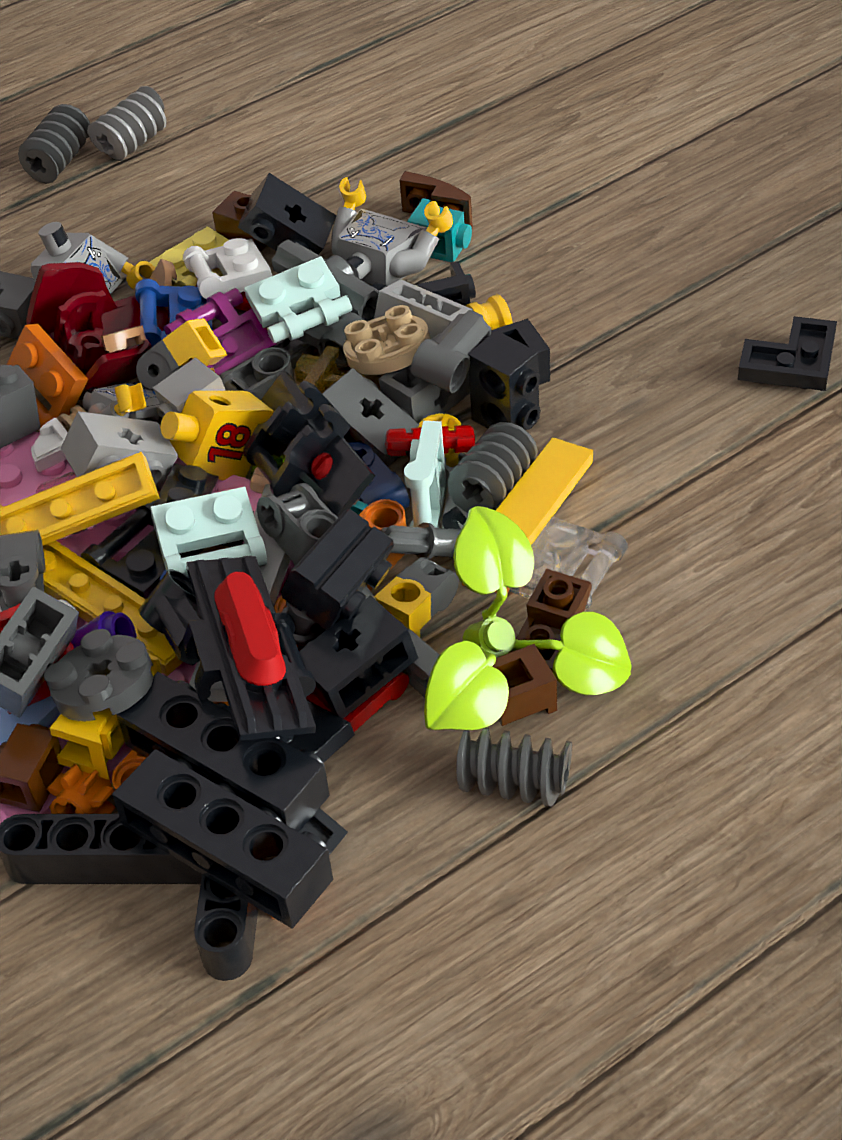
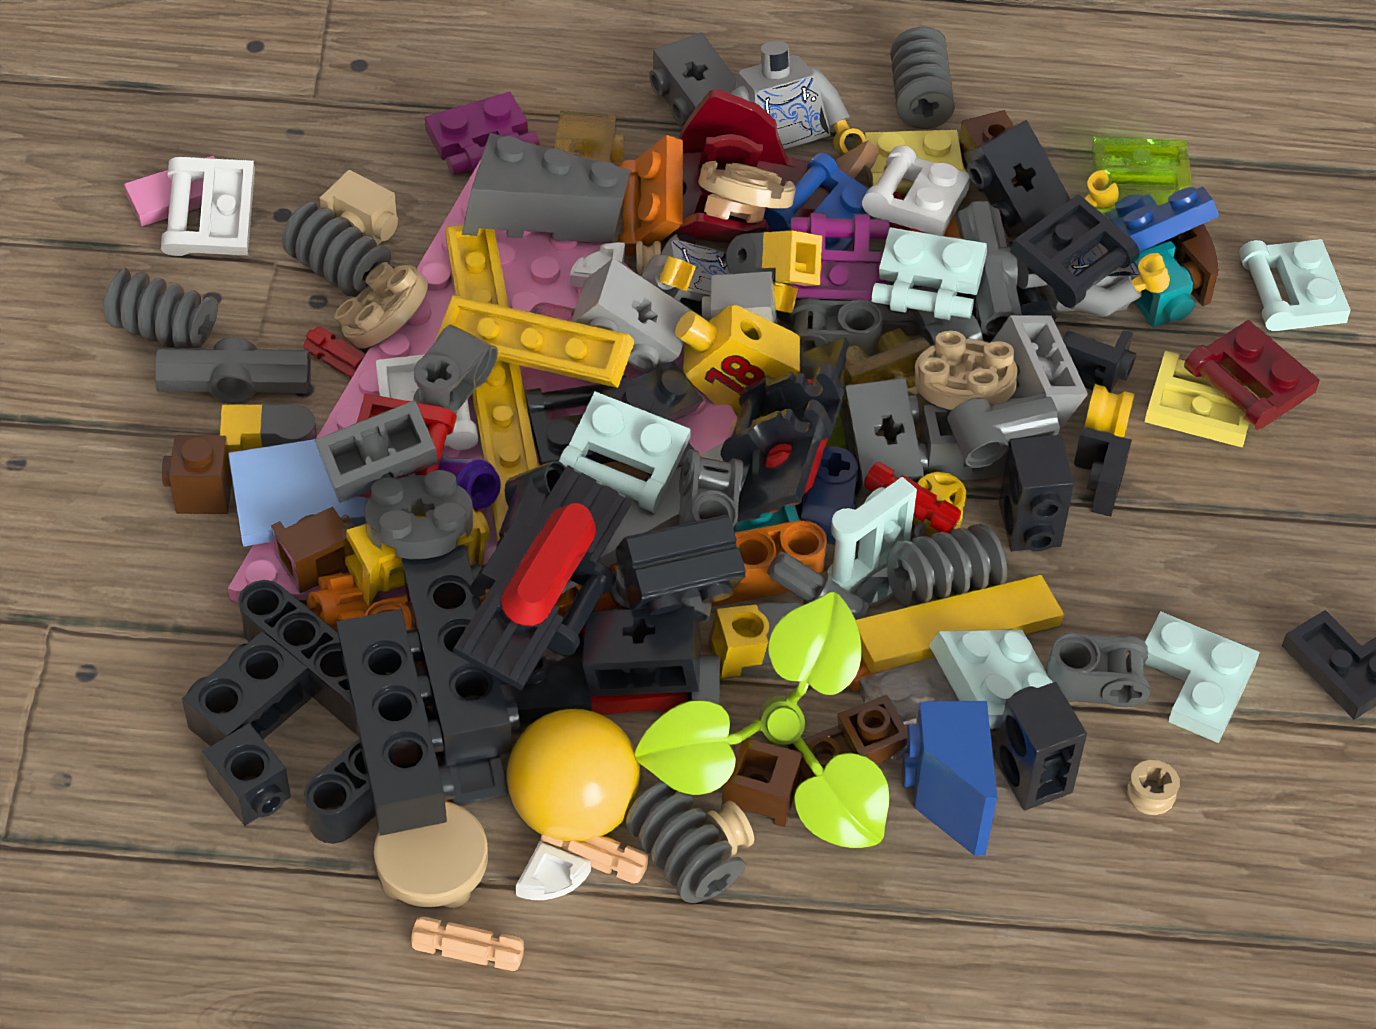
camera: 35 degrees right, 5 degrees up
none -> black brick [182,631,312,746]
none -> black brick [202,723,291,826]
none -> tan tile [374,801,488,908]
none -> light nougat axle [411,916,524,971]
none -> yellow piece [507,709,641,842]
none -> white tile [516,841,591,900]
none -> light nougat axle [541,835,648,883]
none -> tan tile [698,161,796,208]
none -> tan bush [704,800,755,858]
none -> dark grey piece [890,26,955,129]
none -> blue slope [902,701,997,855]
none -> light aqua plate [929,630,1053,729]
none -> black brick [994,681,1087,811]
none -> black plate [1010,194,1140,308]
none -> dark grey piece [1046,632,1150,707]
none -> clear neon green plate [1091,137,1192,212]
none -> blue plate [1106,186,1219,252]
none -> tan bush [1127,760,1180,815]
none -> light aqua plate [1144,611,1260,743]
none -> light yellow plate [1145,350,1257,448]
none -> dark red plate [1184,319,1320,430]
none -> light aqua plate [1239,239,1351,331]

